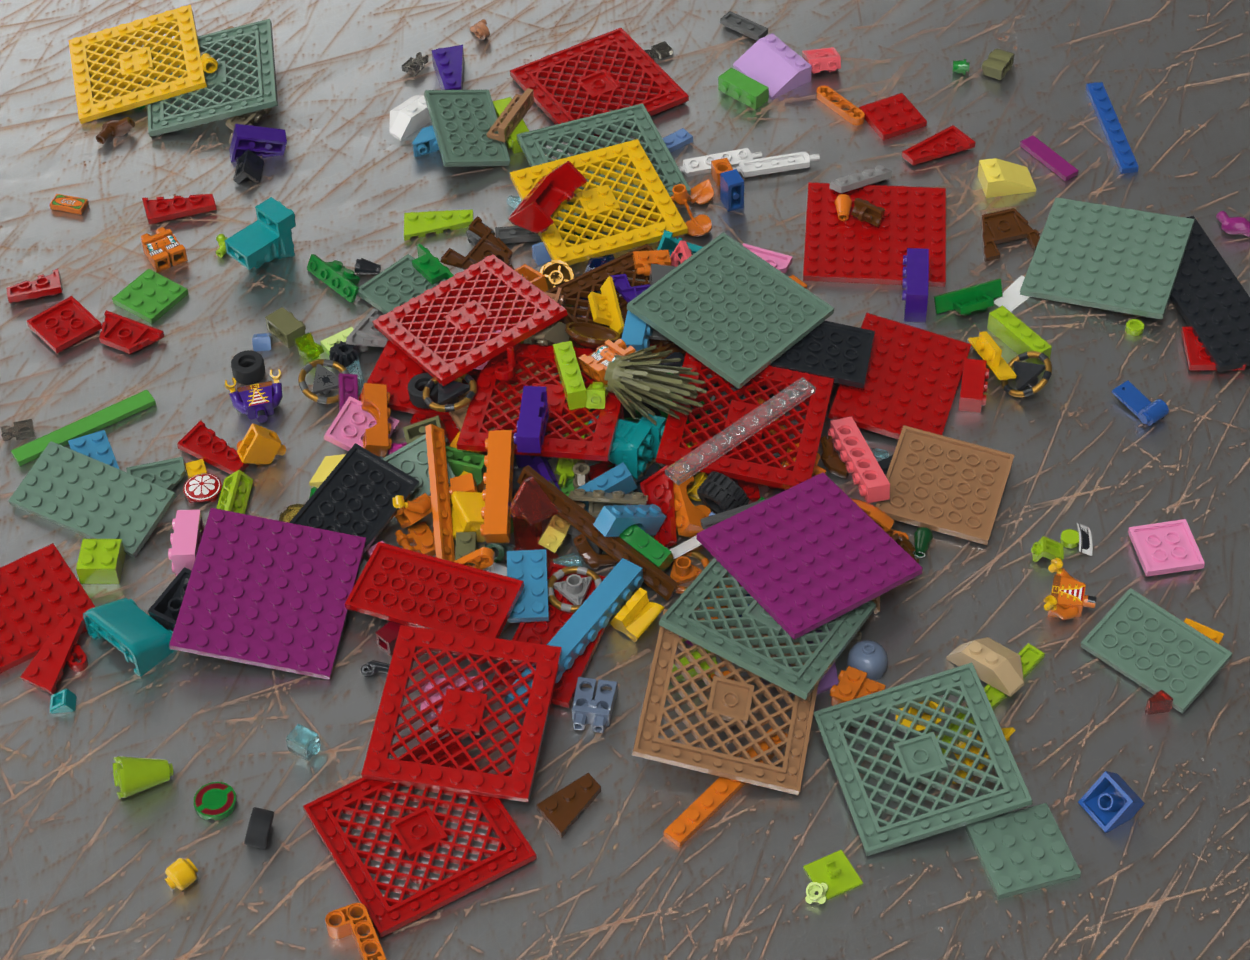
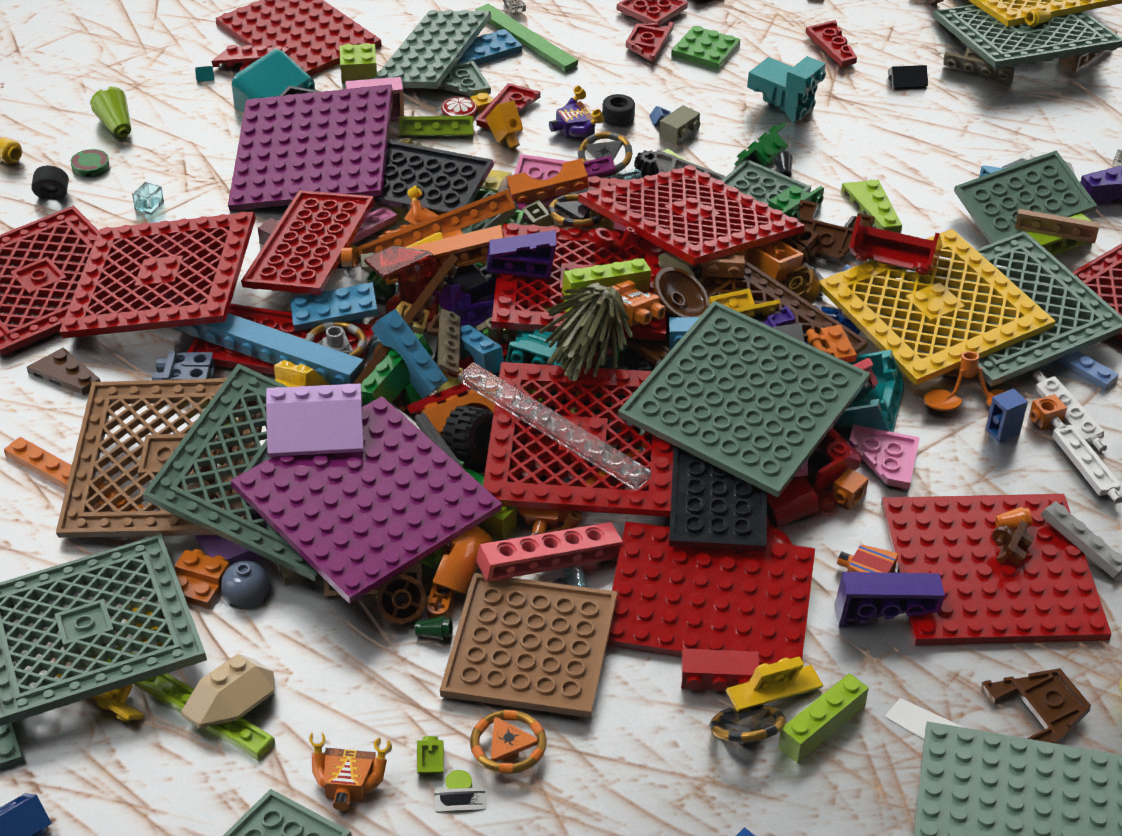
camera: 80 degrees right, 5 degrees down
orange hips [141,227,188,273] -> none
dark purple wedge [229,124,287,162] -> none
clear neon green bracket [294,333,324,360] -> none
green bracket [934,279,1003,315] -> none
none -> lavender slope [266,384,364,457]
none -> orange piece [470,710,547,774]
none -> torso [837,545,898,573]

